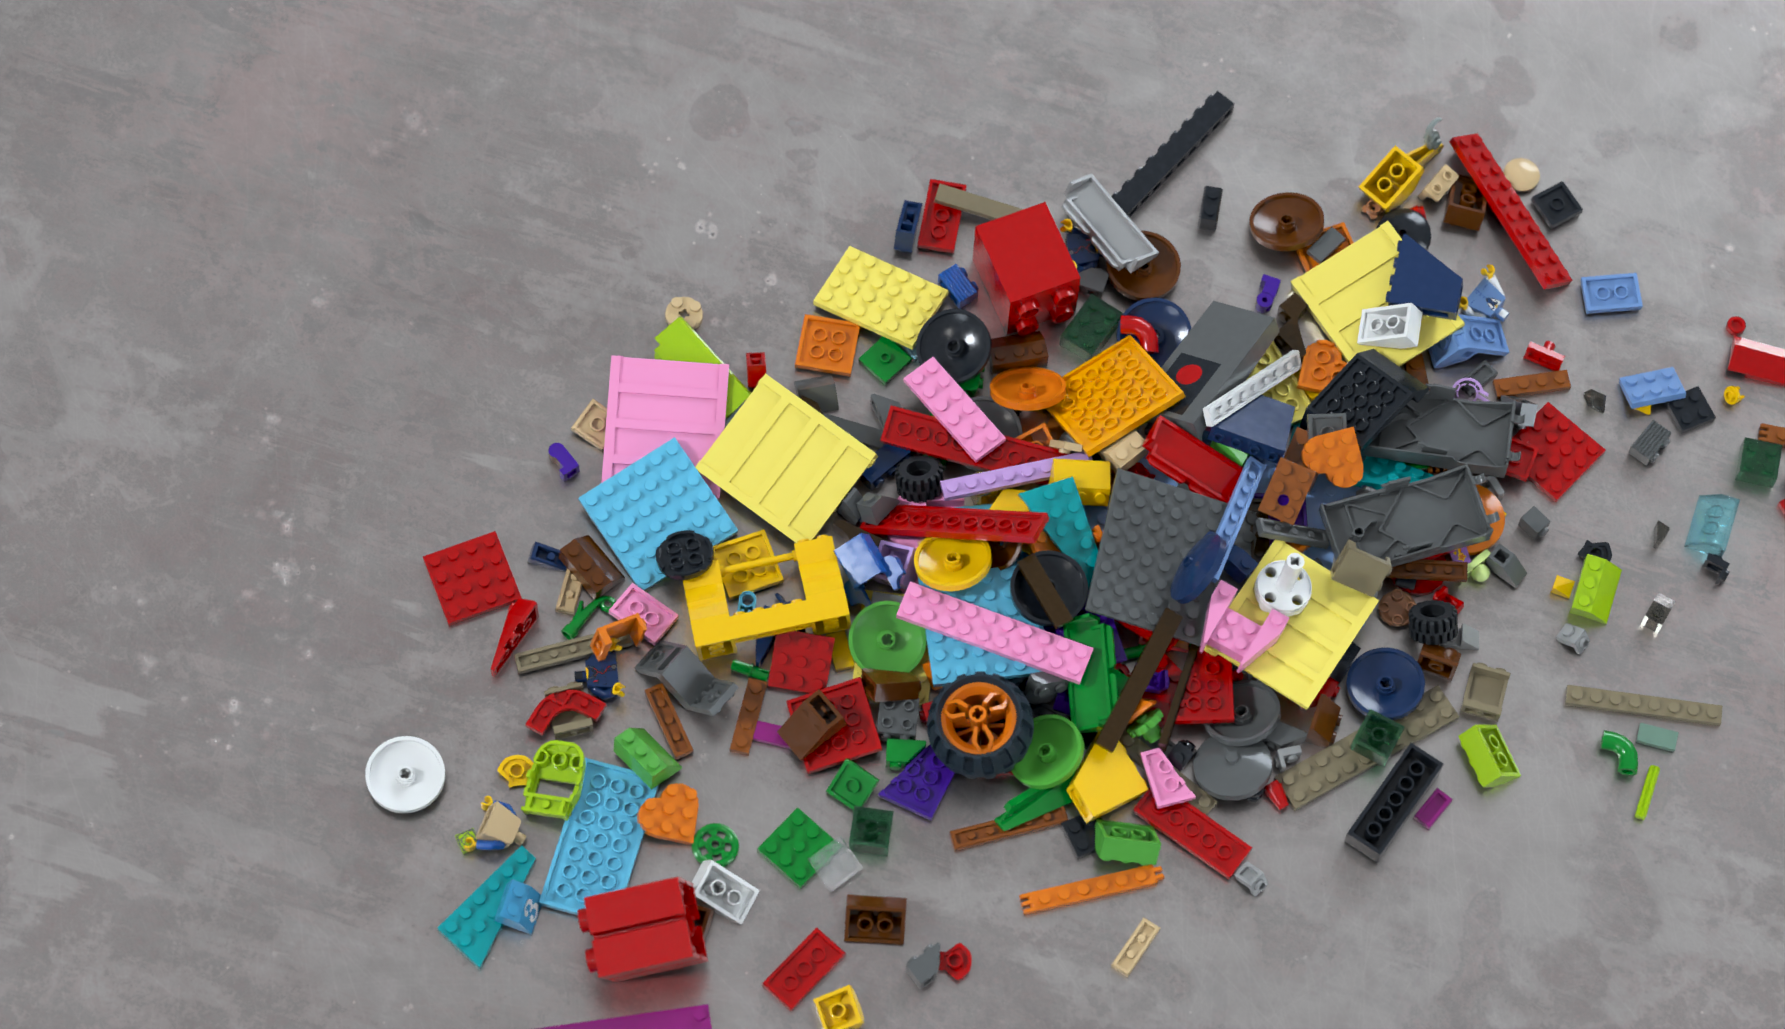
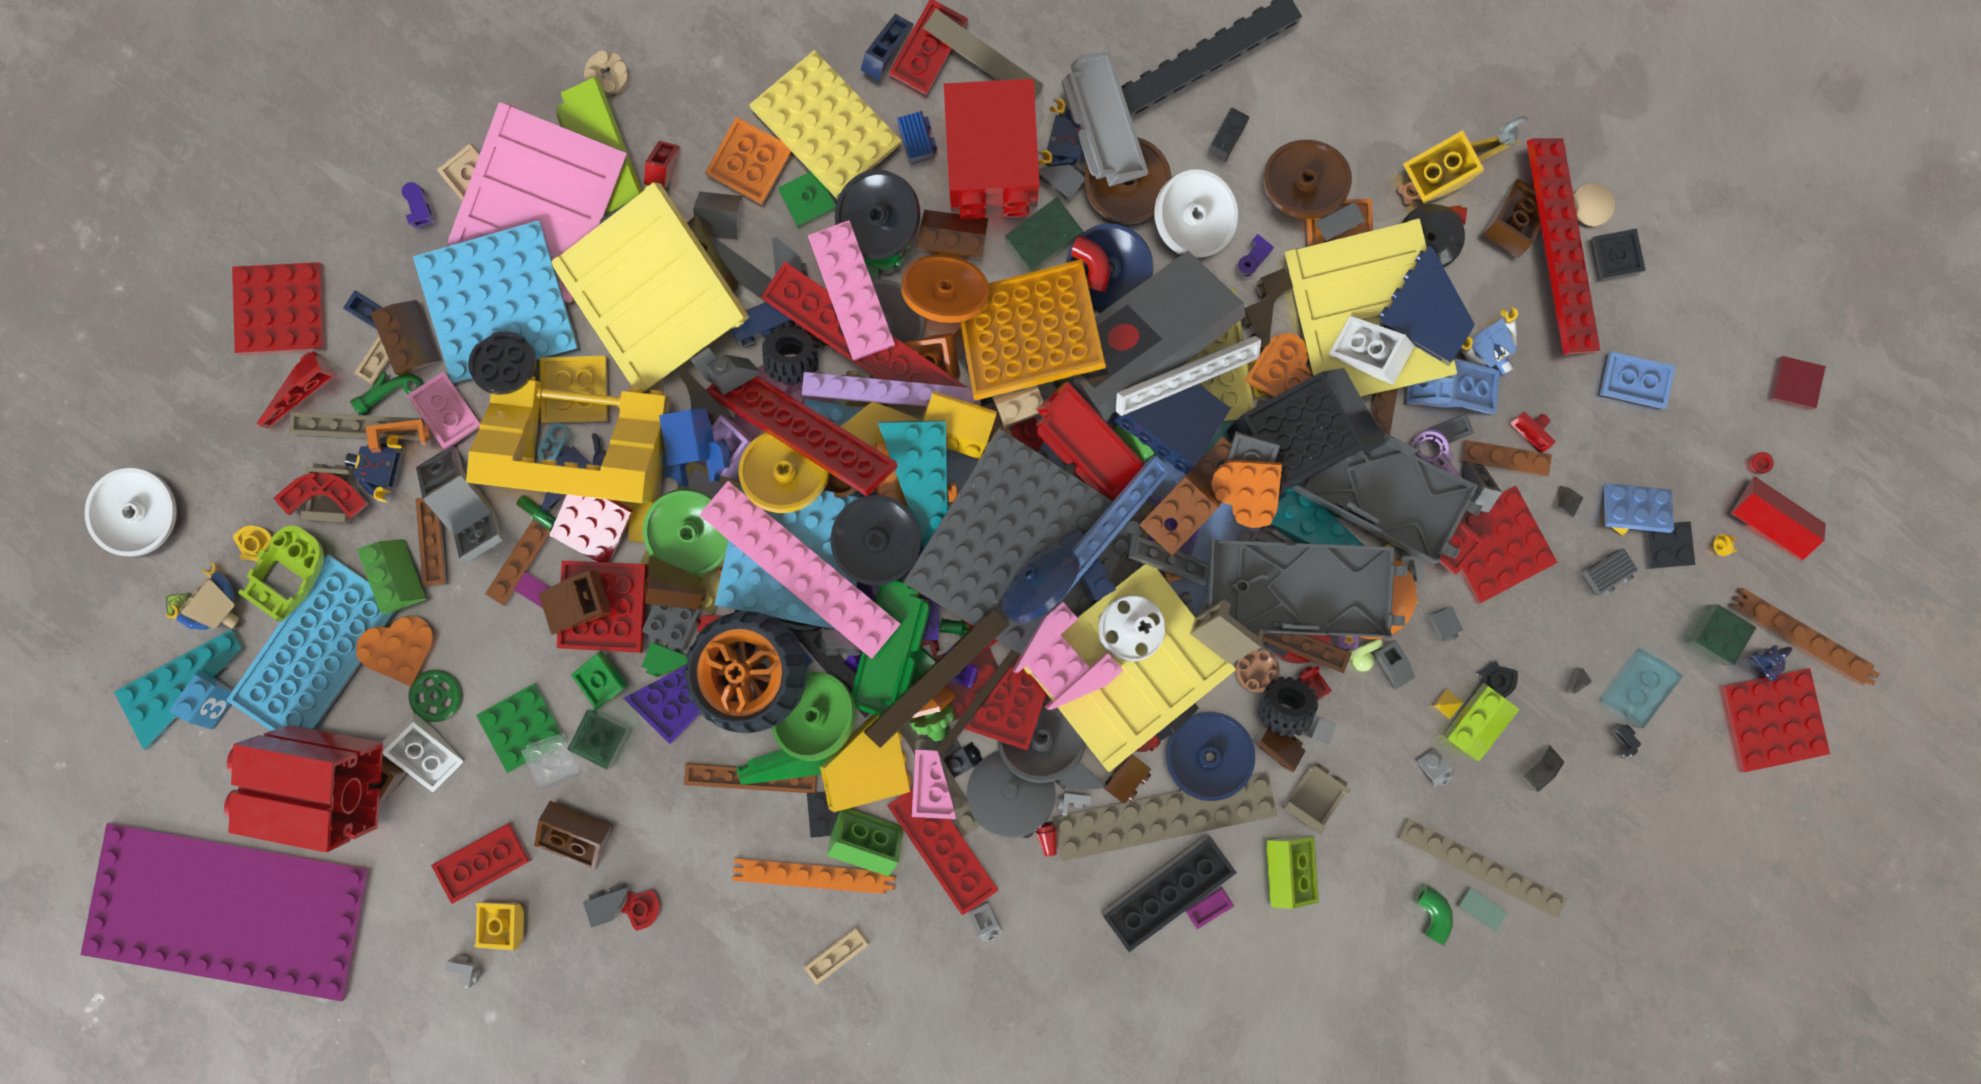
camera: 20 degrees right, 20 degrees up
dark brown tile [1017,554,1073,630] -> none
tan plate [1049,439,1082,454] -> none
clear green brick [1350,709,1405,767] -> none
tan bracket [1417,164,1459,202] -> none
lime axle [1635,765,1660,820] -> none
none -> white dish [1155,169,1238,258]
none -> dark red tile [1771,356,1826,409]

